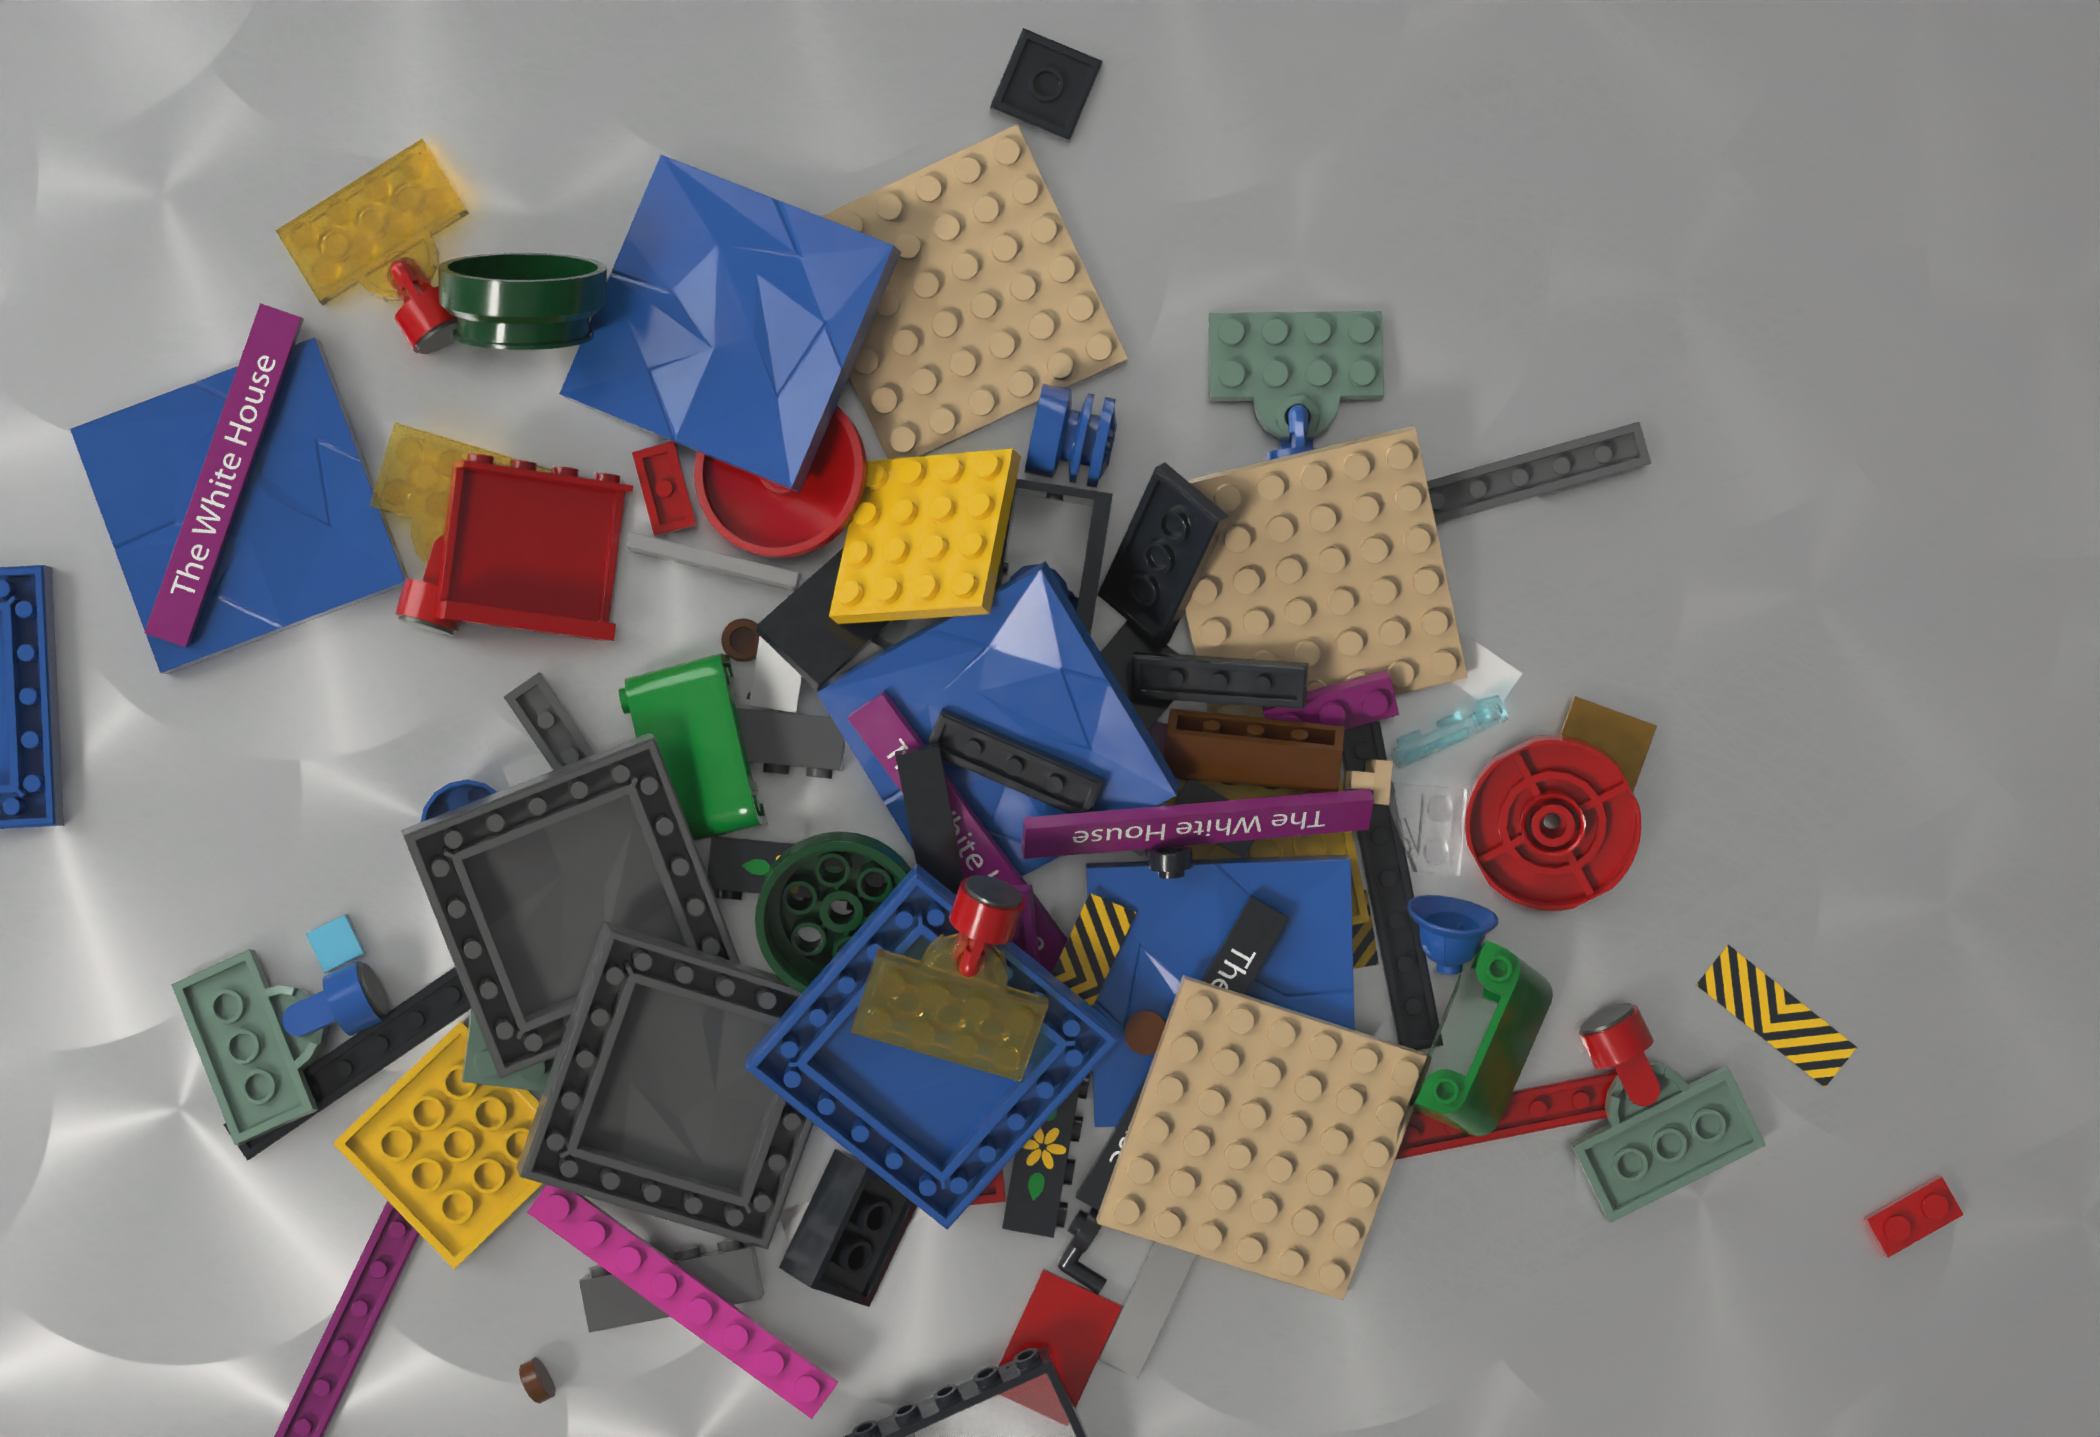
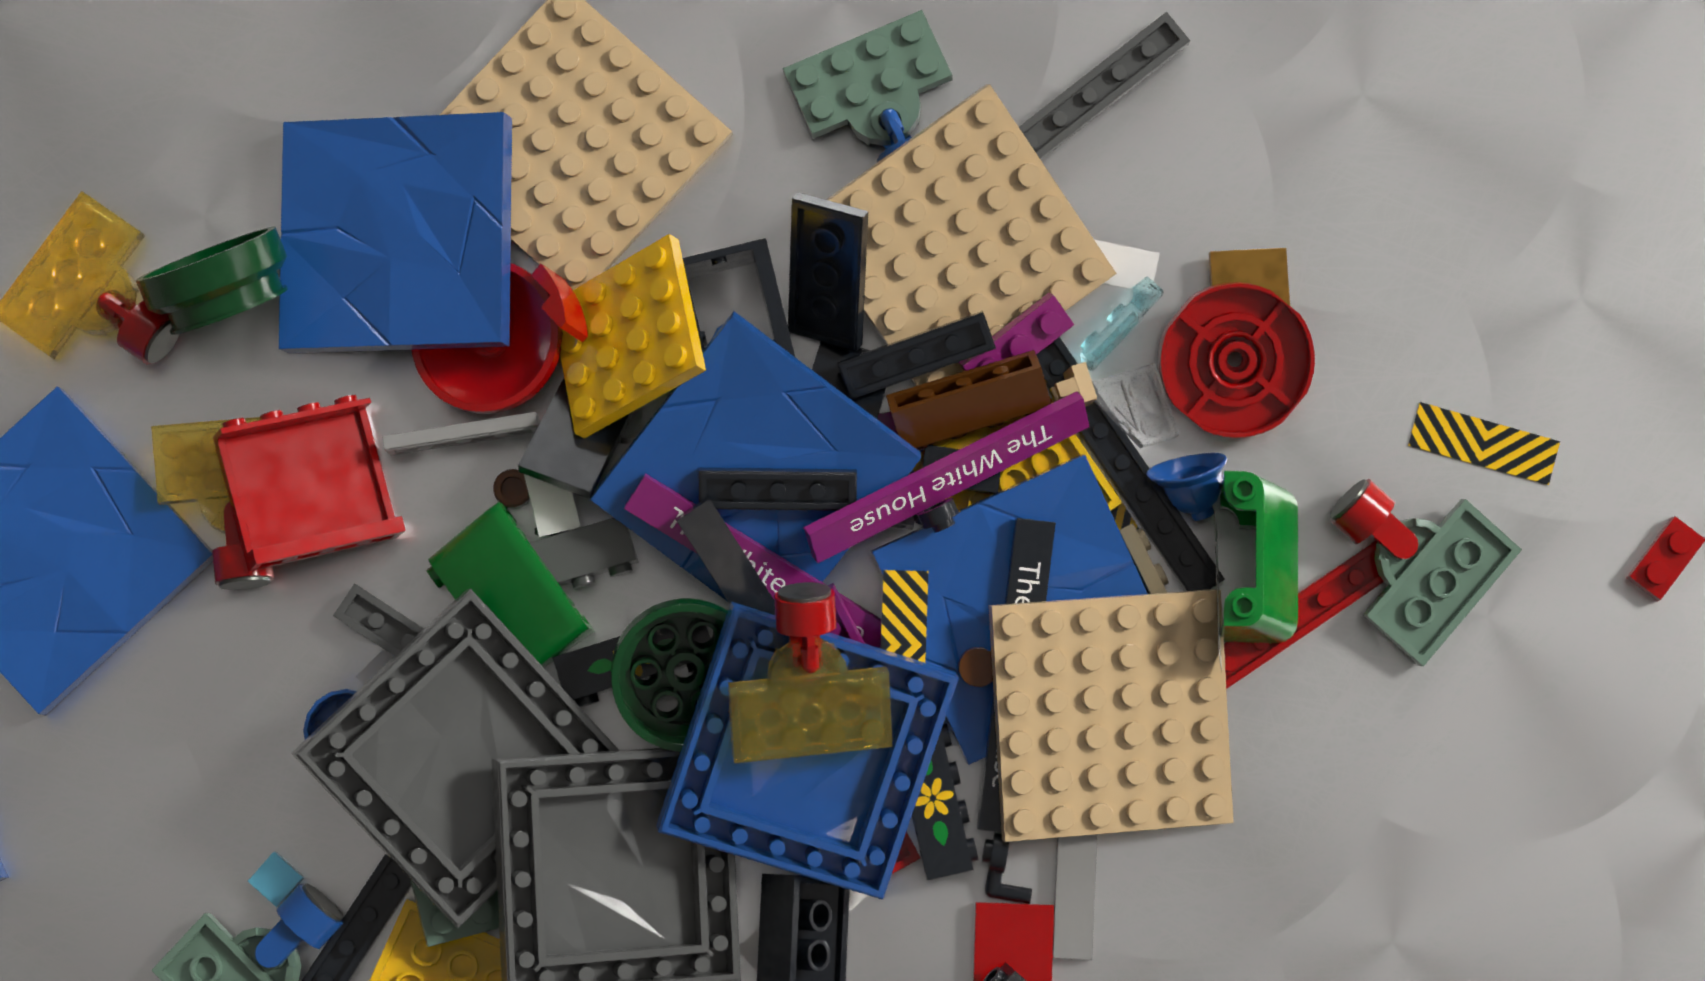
camera: 30 degrees left, 5 degrees down
magenta tile [144,303,304,648] -> none
red plate [632,441,698,537] -> none
blue wheel [1024,384,1117,488] -> none
none -> red slope [531,263,588,343]
none -> dark tan plate [1119,523,1169,594]

